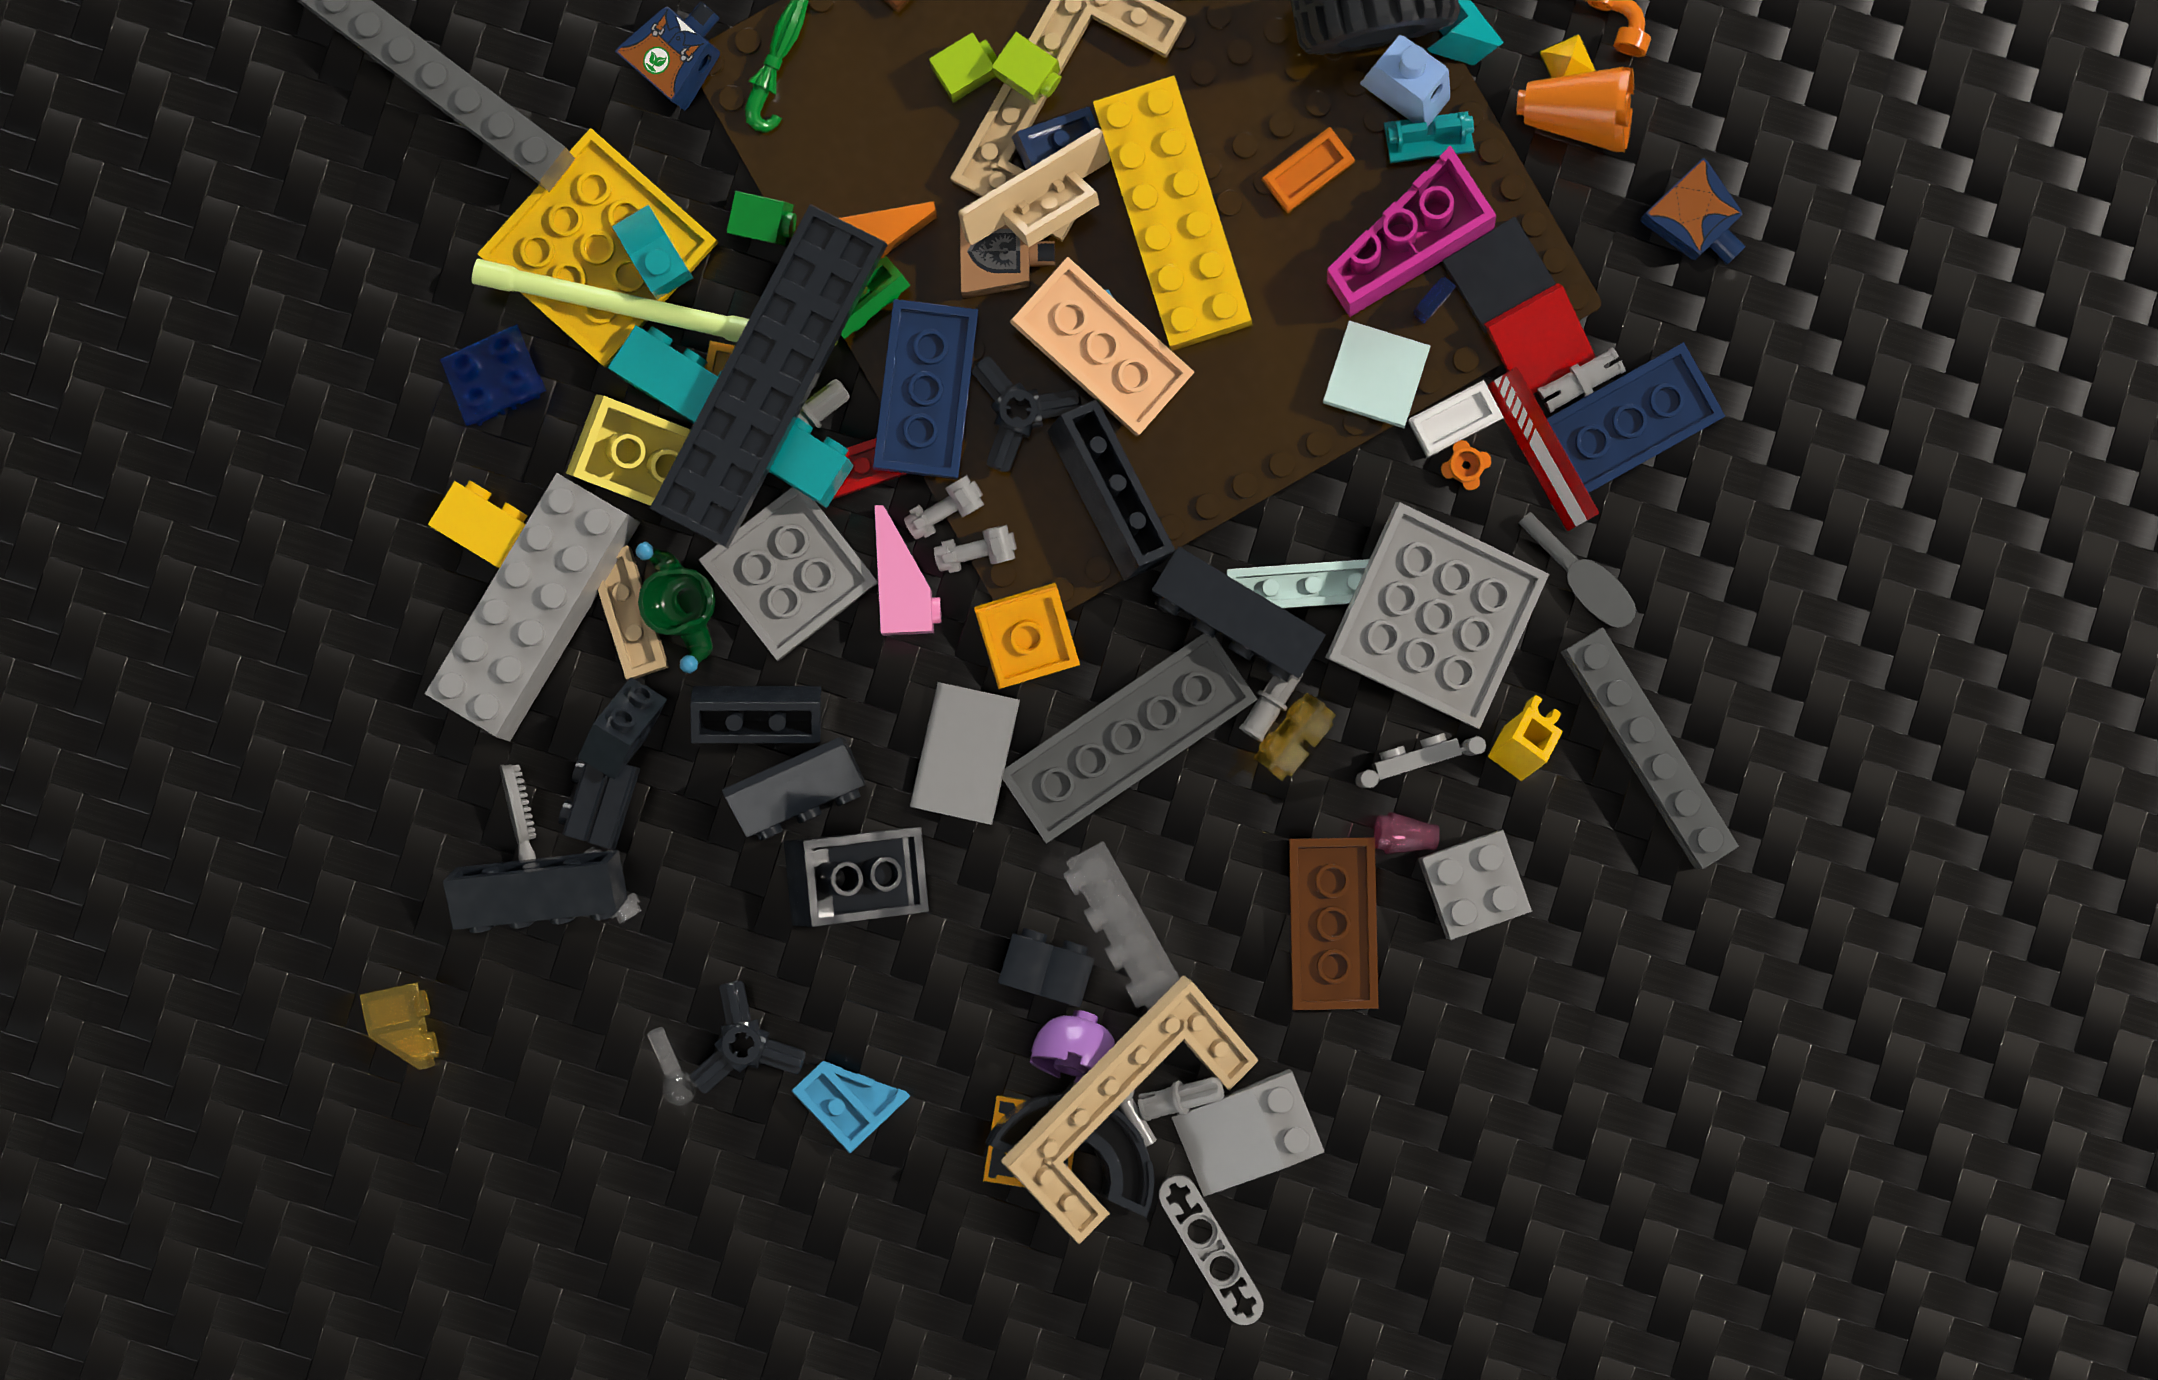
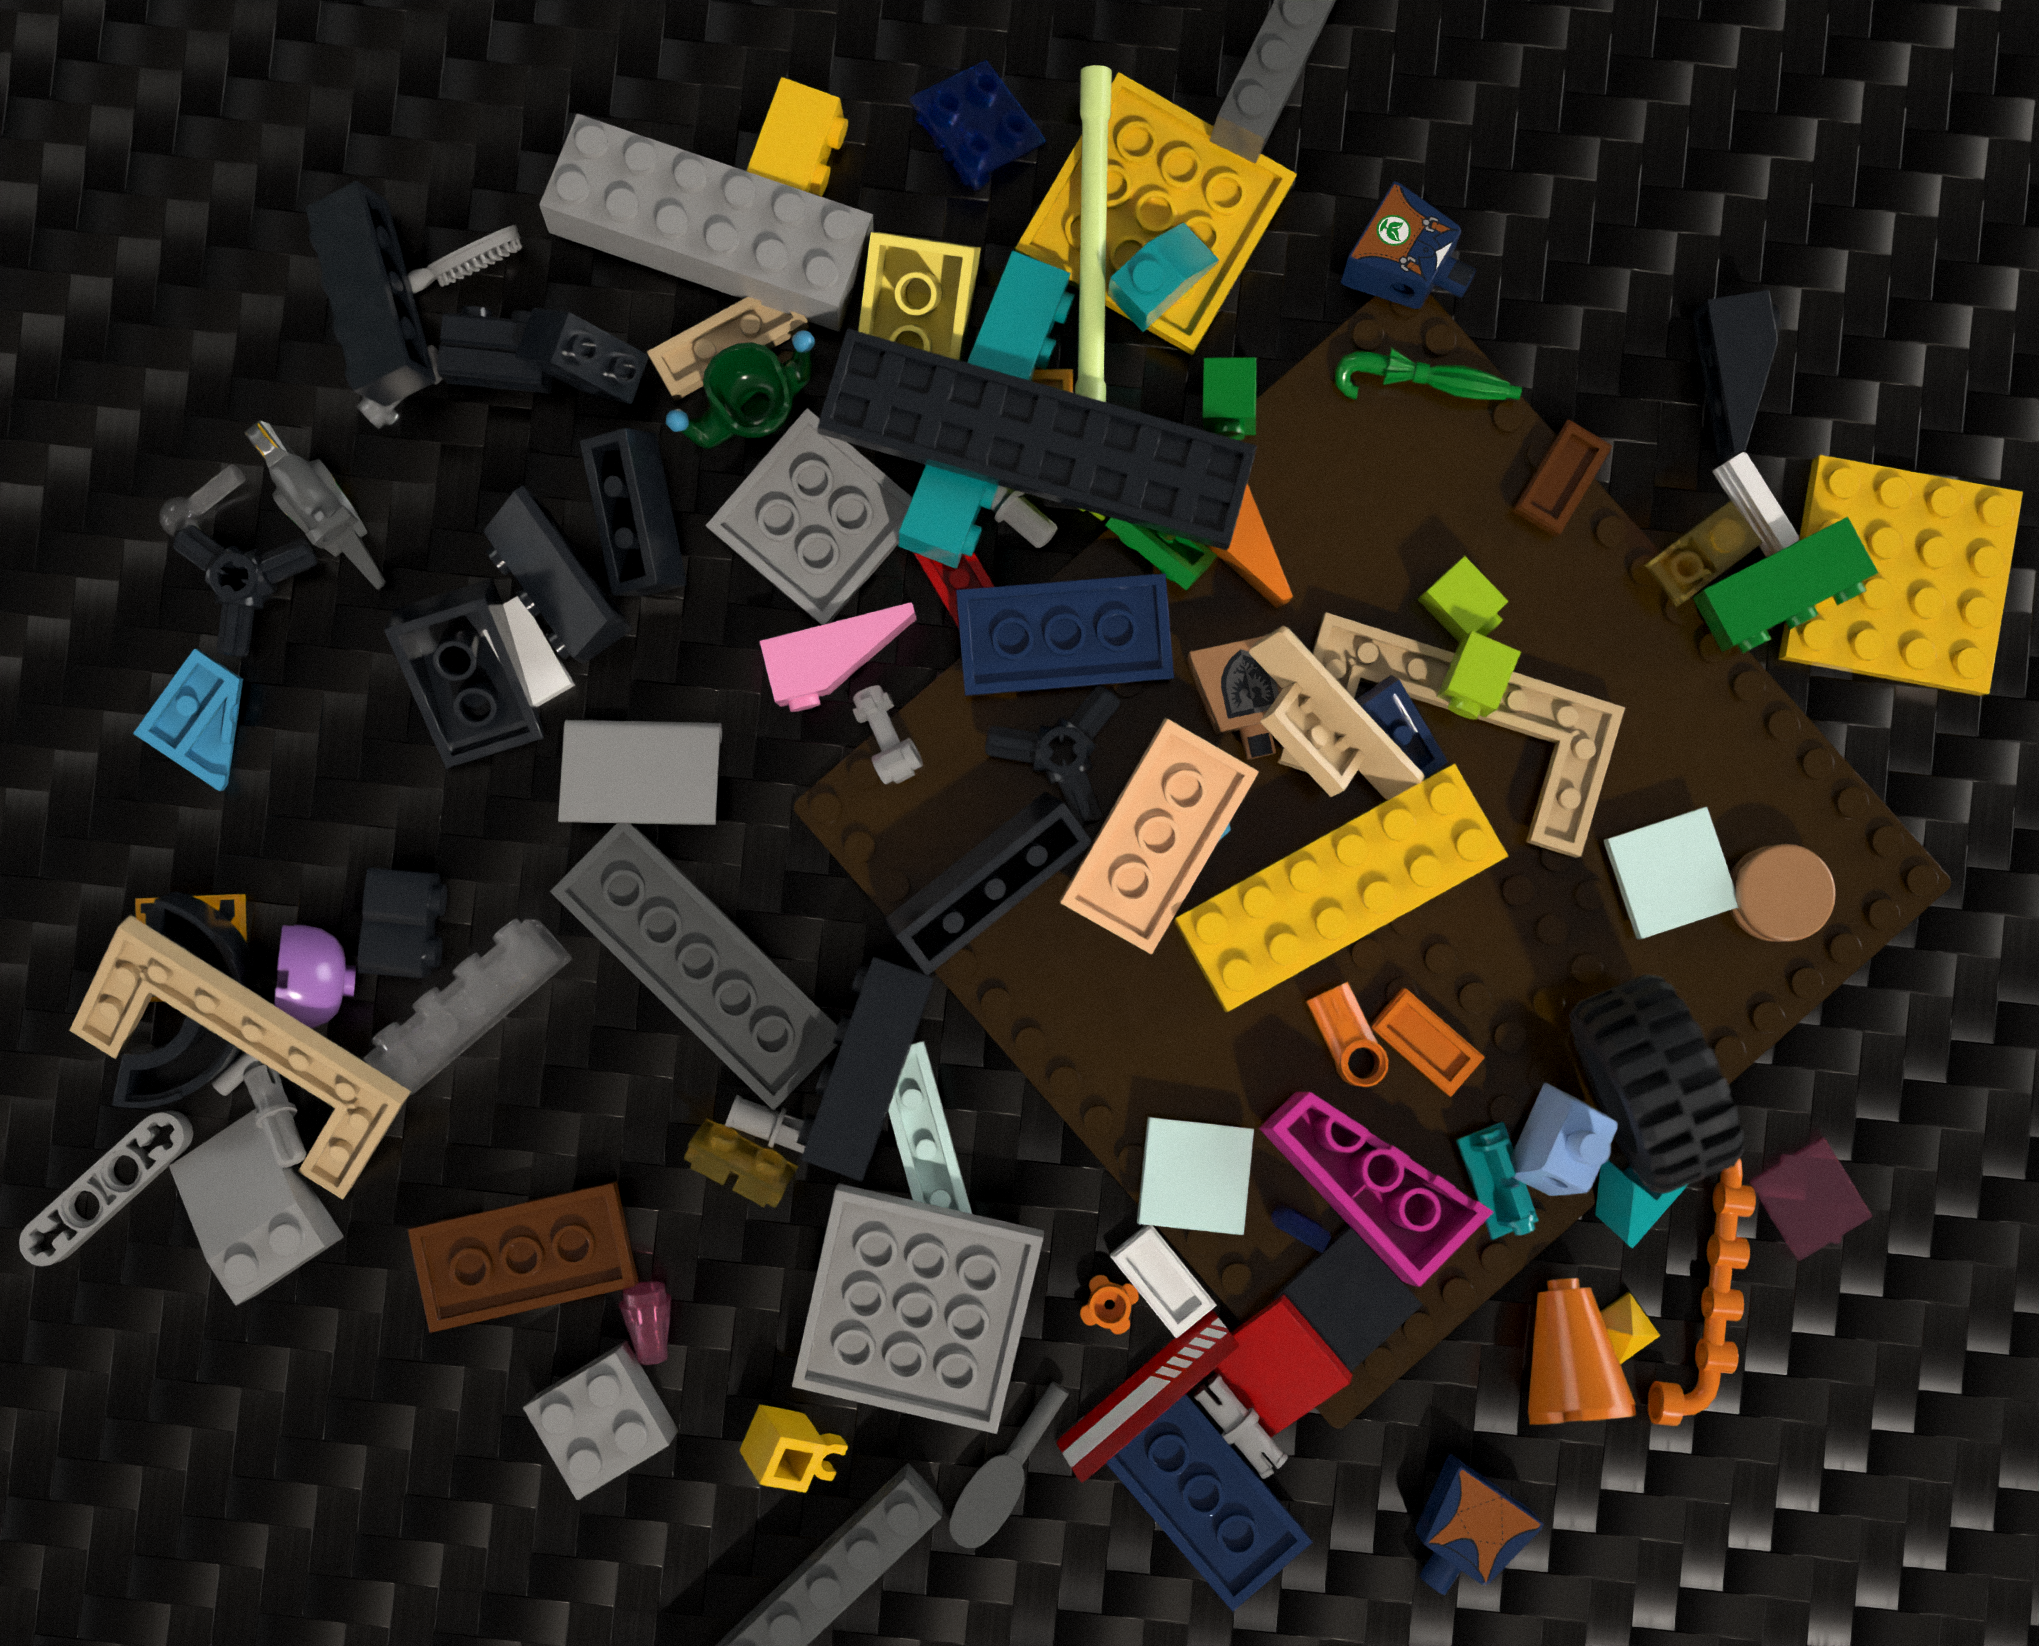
camera: 70 degrees right, 0 degrees up
clear yellow slope [360,983,439,1070] -> none
light grey bar [904,475,984,539] -> none
light orange tile [974,583,1080,689] -> none
light grey plate [1355,733,1486,789] -> none
none -> dark grey animal [244,420,387,590]
none -> white tile [483,596,575,707]
none -> orange piece [1306,982,1389,1087]

